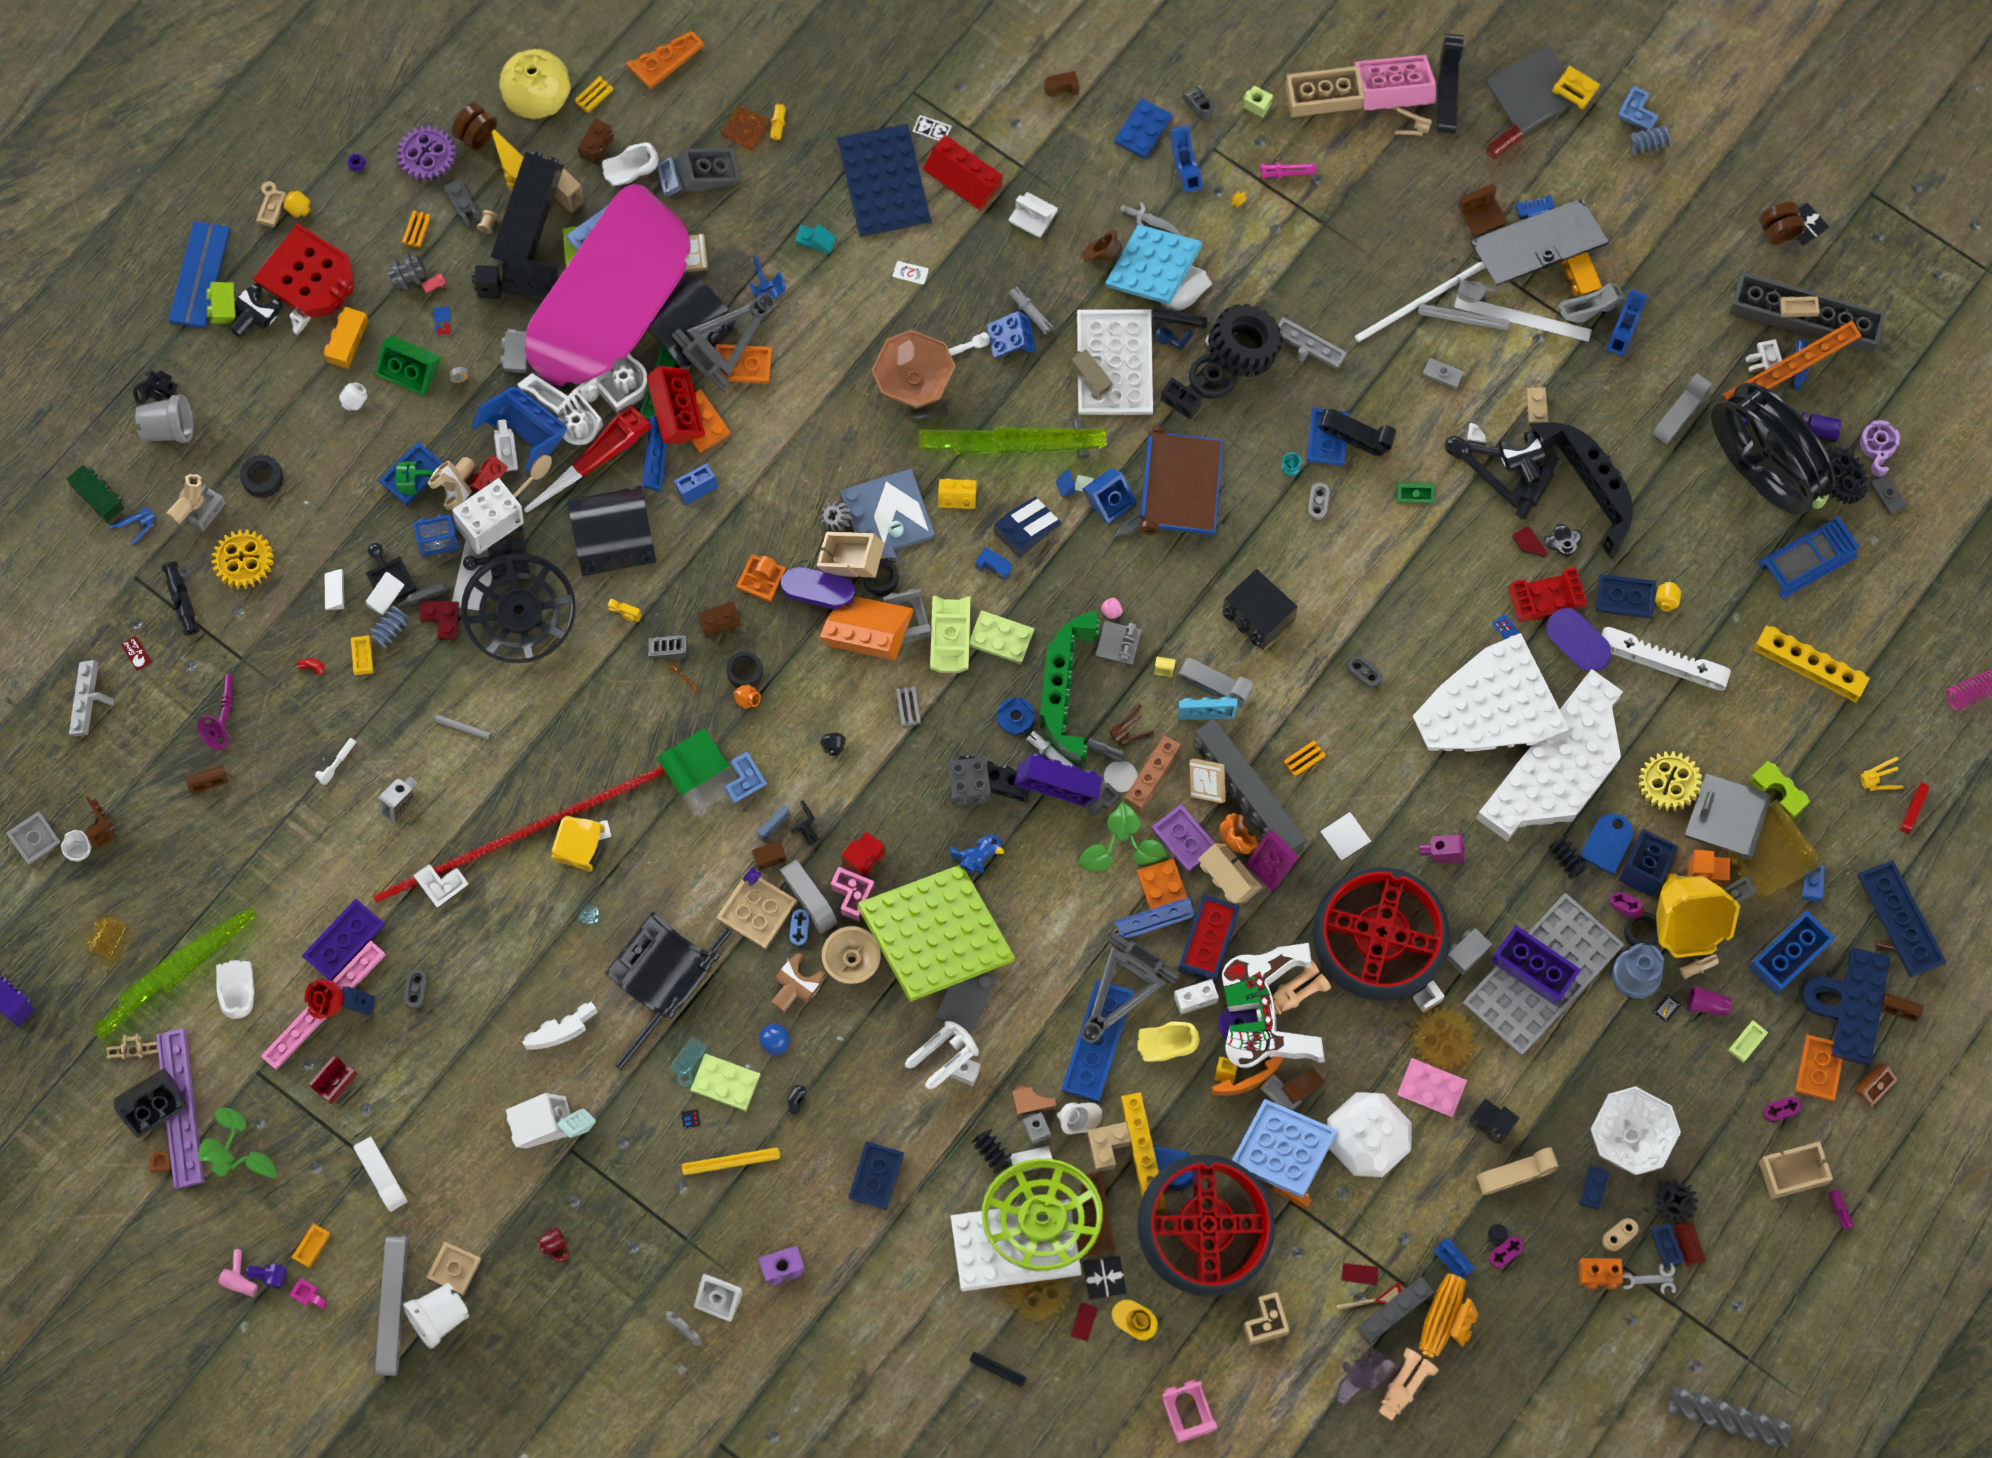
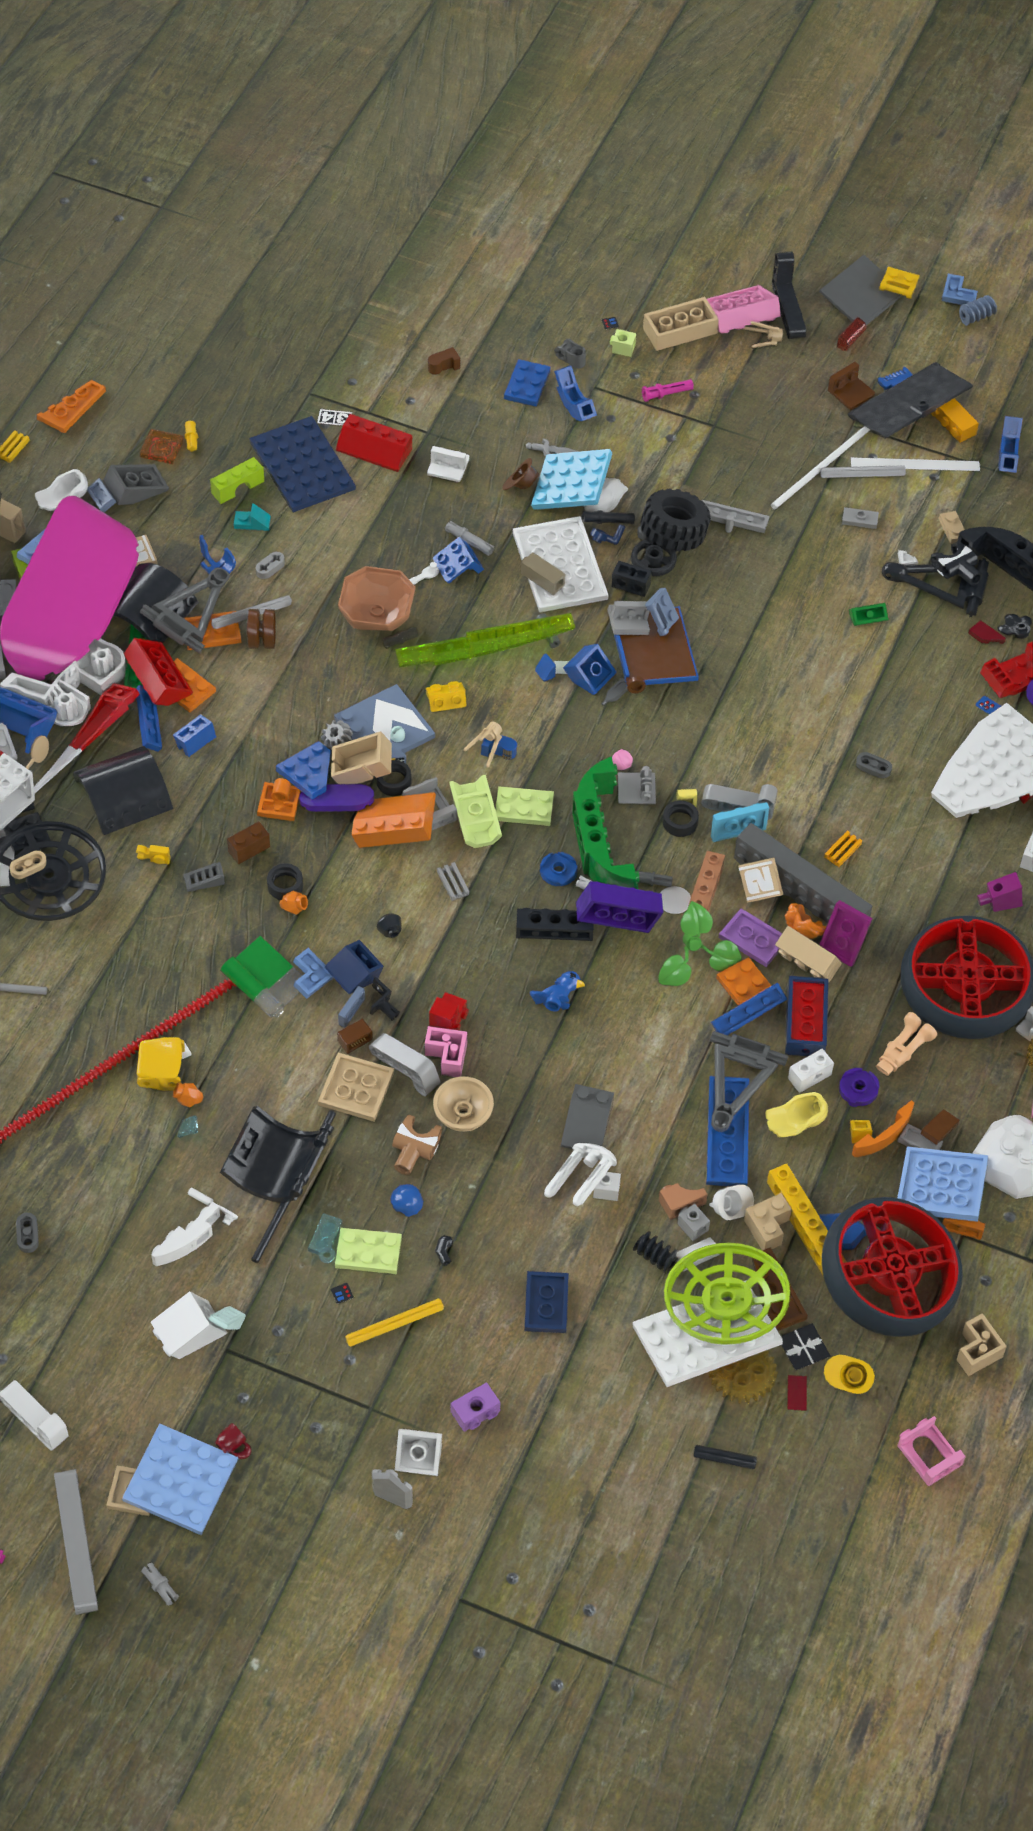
camera: 15 degrees left, 15 degrees down
white piece [403,1283,469,1348] -> none
white plate [414,864,468,907] -> none
reddish brown brick [578,118,613,165] -> none
clear orange hinge [669,663,699,691] -> none
dark purple bush [743,867,761,887] -> none
medium blue beam [790,909,809,947] -> none
lime plate [857,865,1015,1002] -> none
white sticker [893,261,929,285] -> none
dark grey bracket [948,757,991,806] -> none
dark blue slope [994,496,1061,559] -> none
dark grey plate [1088,782,1121,817] -> none
reddish brown plant [1109,704,1154,745] -> none
black container [1222,568,1298,649] -> none
animal [1222,943,1325,1068] -> none
yellow plate [1231,191,1247,208] -> none
teal wheel [1281,453,1301,477] -> none
blue plate [1306,408,1349,466] -> none
light grey plate [1308,483,1330,520] -> none
black beam [1319,408,1397,456] -> none
white sticker [1320,812,1371,861] -> none
light grey piece [1457,277,1498,303] -> none
light grey arch [1559,283,1626,323] -> none
none -> tan plate [10,851,47,879]
none -> light blue plate [122,1424,238,1535]
none -> light grey pin [141,1563,179,1605]
none -> orange rock [173,1082,203,1107]
none -> white piece [188,1188,238,1226]
none -> lime arch [210,457,265,504]
none -> light grey axle [211,595,292,629]
none -> reddish brown wheel [247,609,276,649]
none -> light grey beam [256,552,285,579]
none -> blue plate [276,741,331,799]
none -> dark blue slope [325,940,384,994]
none -> tan plant [464,721,502,768]
none -> black sticker [602,317,619,329]
none -> light grey bracket [608,601,650,635]
none -> sand blue plate [645,588,679,636]
none -> black tyre [663,800,699,837]

